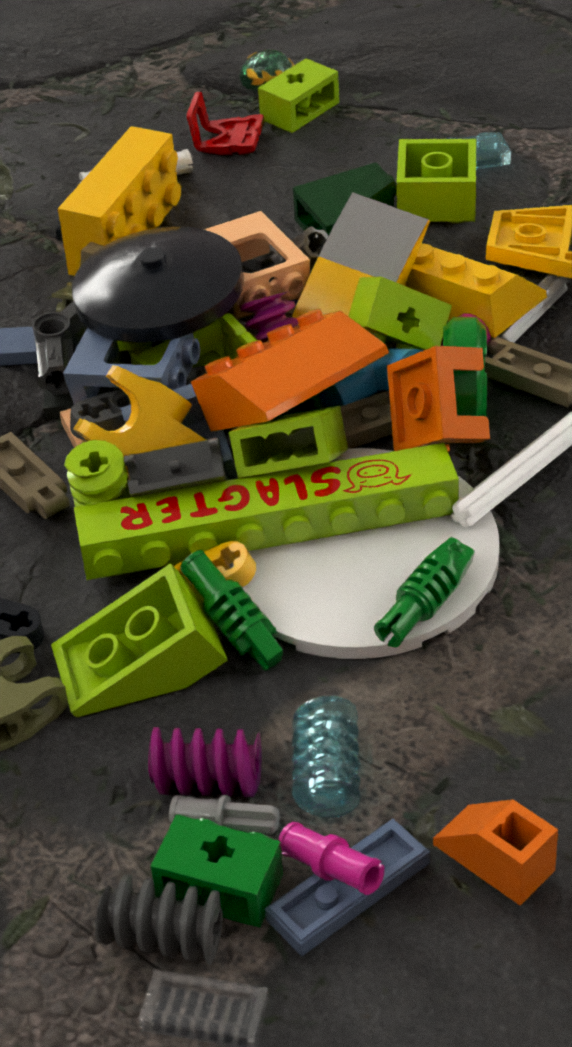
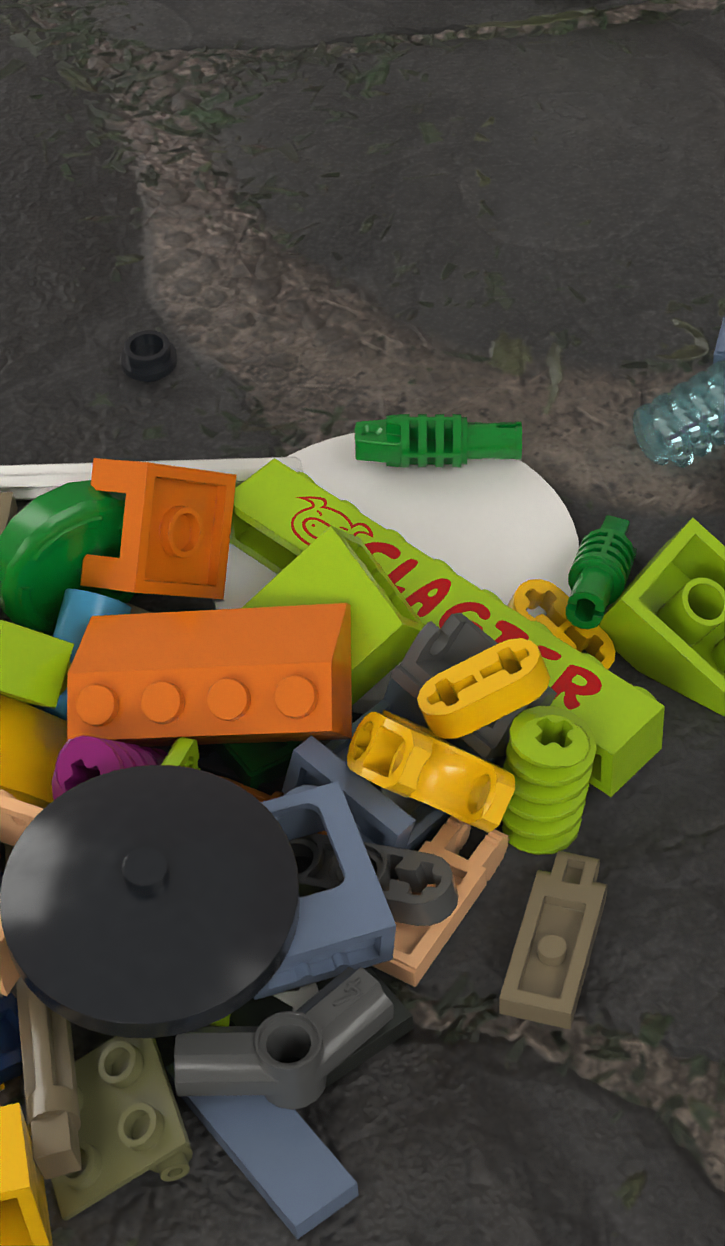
camera: 125 degrees left, 5 degrees up
orange slope [433,799,558,906] -> none
none -> yellow beam [417,638,550,739]

